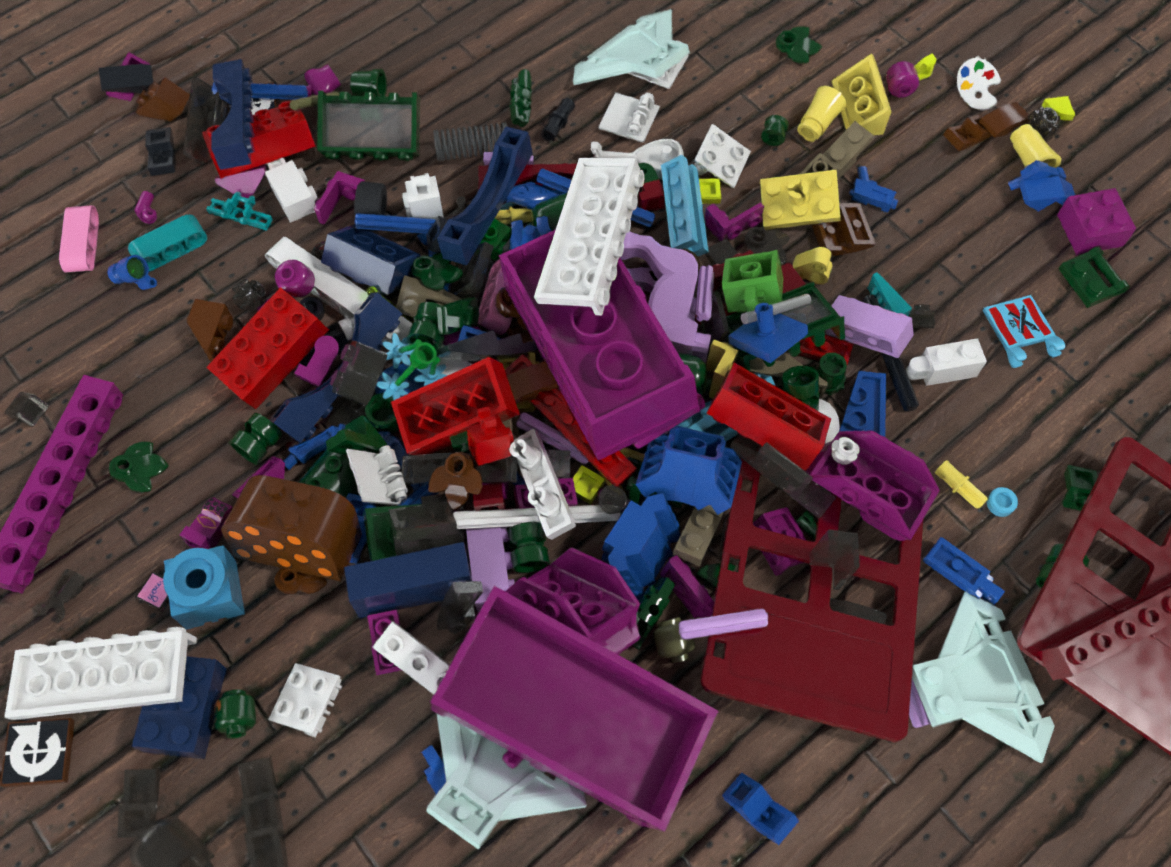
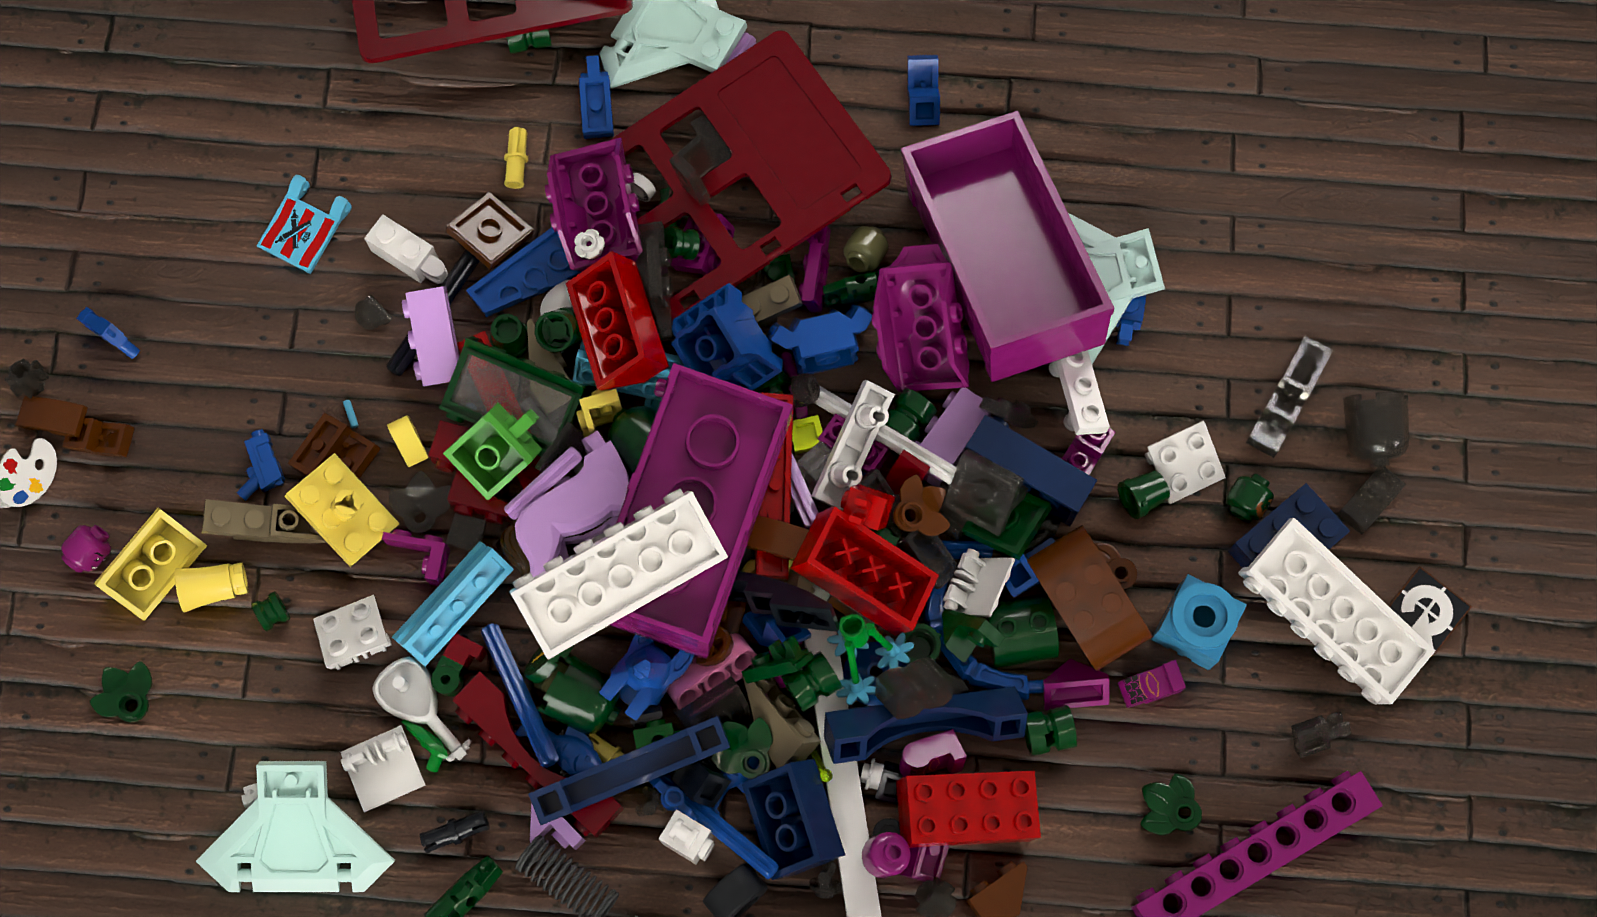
camera: 135 degrees left, 10 degrees up
bright pink tile [135,572,169,612] -> none
lavender axle [679,609,768,640] -> none
neon yellow tile [699,178,721,204] -> none
blue tile [728,303,808,363] -> none
light grey bar [741,294,811,324] -> none
teal slope [867,272,912,316] -> none
neon yellow tile [915,54,937,81] -> none
medium azure tile [986,487,1018,517] -> none
light yellow plant [1010,124,1061,168] -> none
blue slope [1019,176,1075,212] -> none
magenta brick [1057,188,1136,255] -> none
dark green plate [1058,246,1130,308] -> none
dark green bracket [1062,465,1098,511] -> none
none -> medium azure piece [343,400,359,428]
none -> green bar [402,720,448,772]
none -> tile [445,192,534,270]
none -> white tile [630,173,656,202]
none -> blue piece [649,778,697,821]
none -> dark green wheel [664,227,700,260]
none -> dark green piece [1117,471,1170,519]

